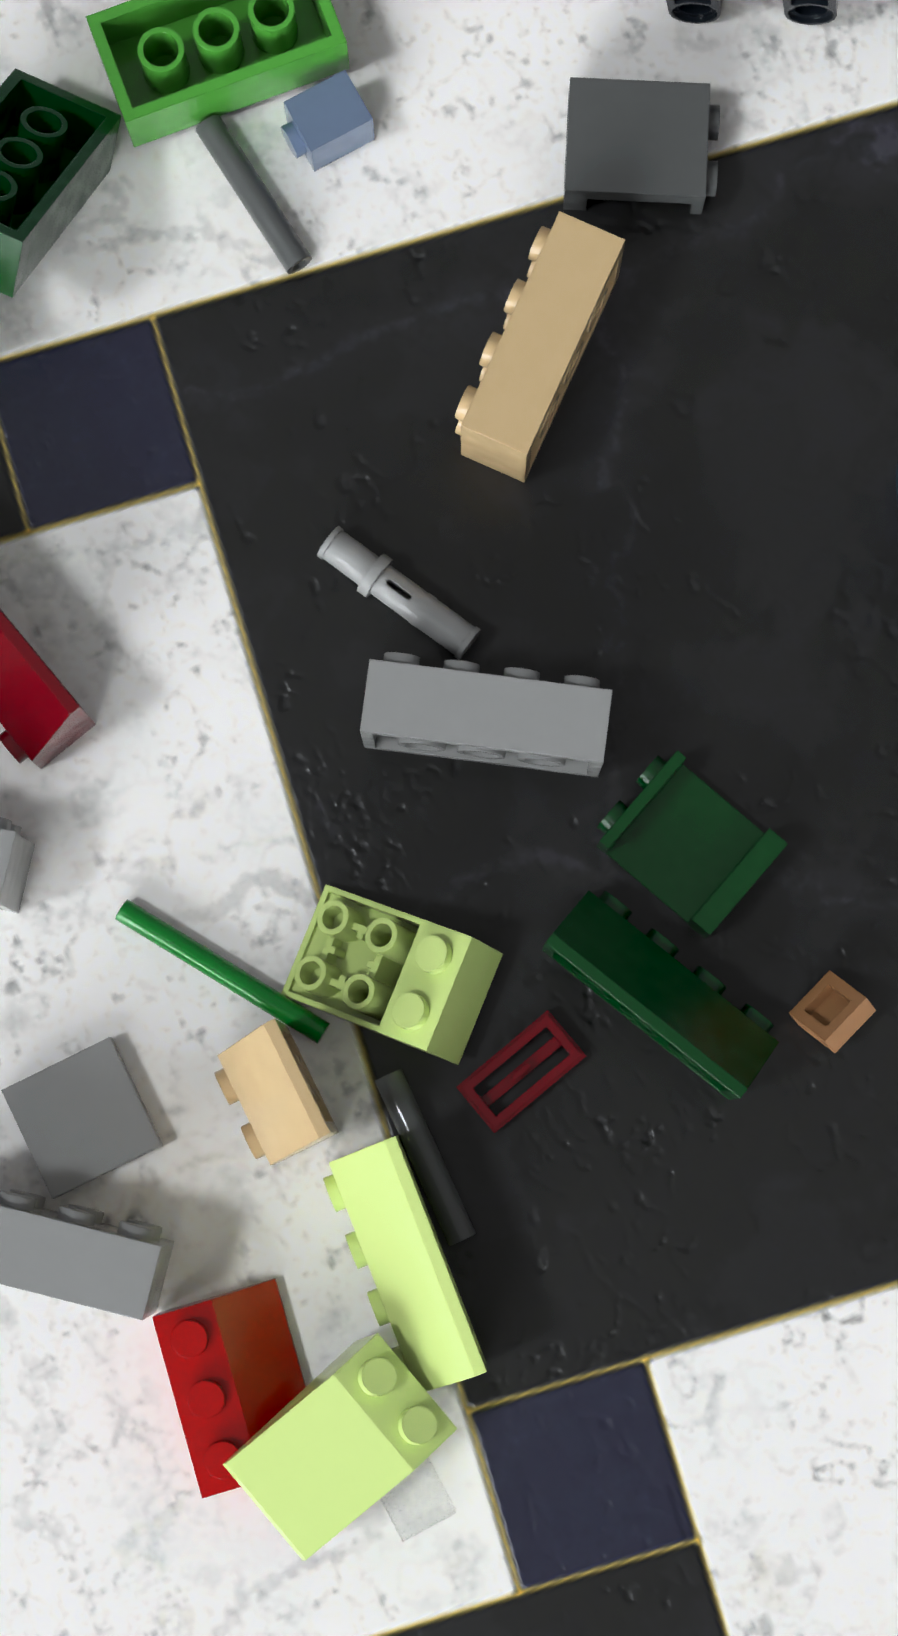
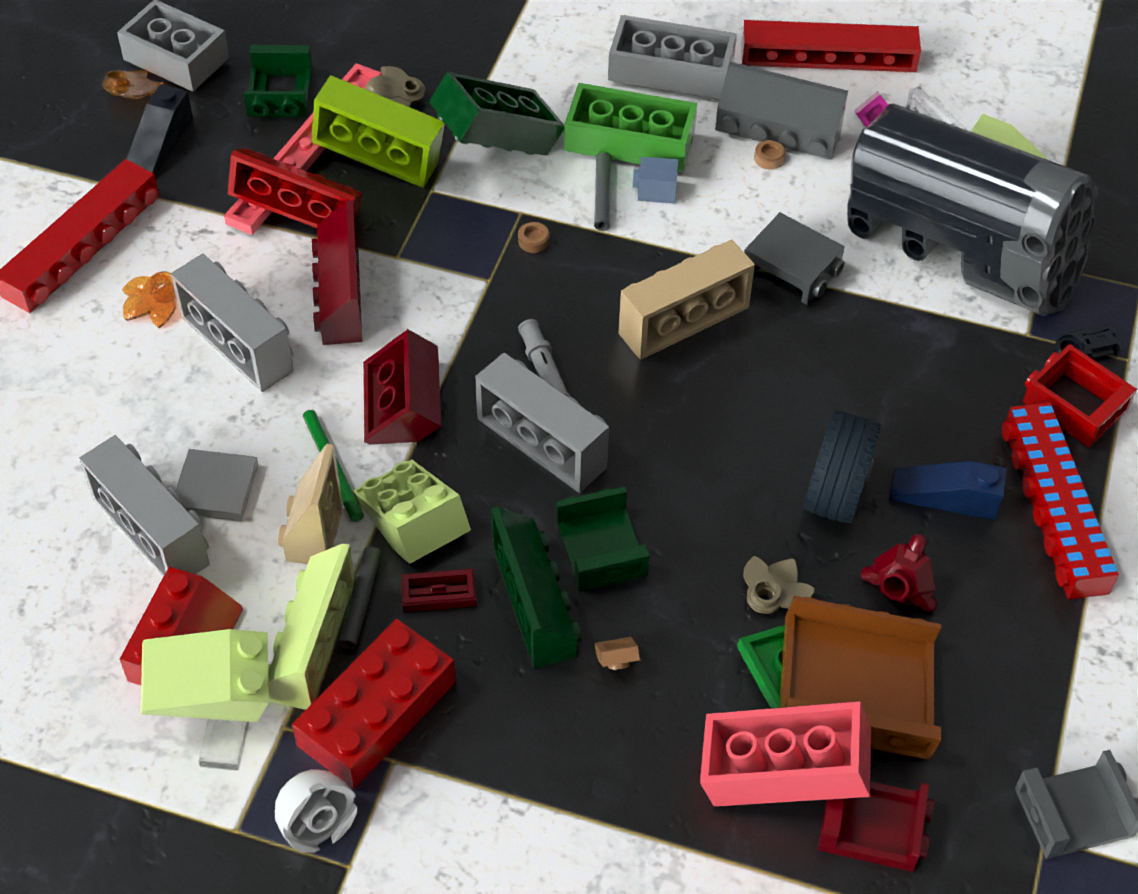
camera: 30 degrees right, 30 degrees down
none -> white cylinder [275,769,357,853]
none -> red brick [292,618,456,790]
none -> dark red slope [363,329,441,445]
none -> medium nougat tile [518,222,550,253]

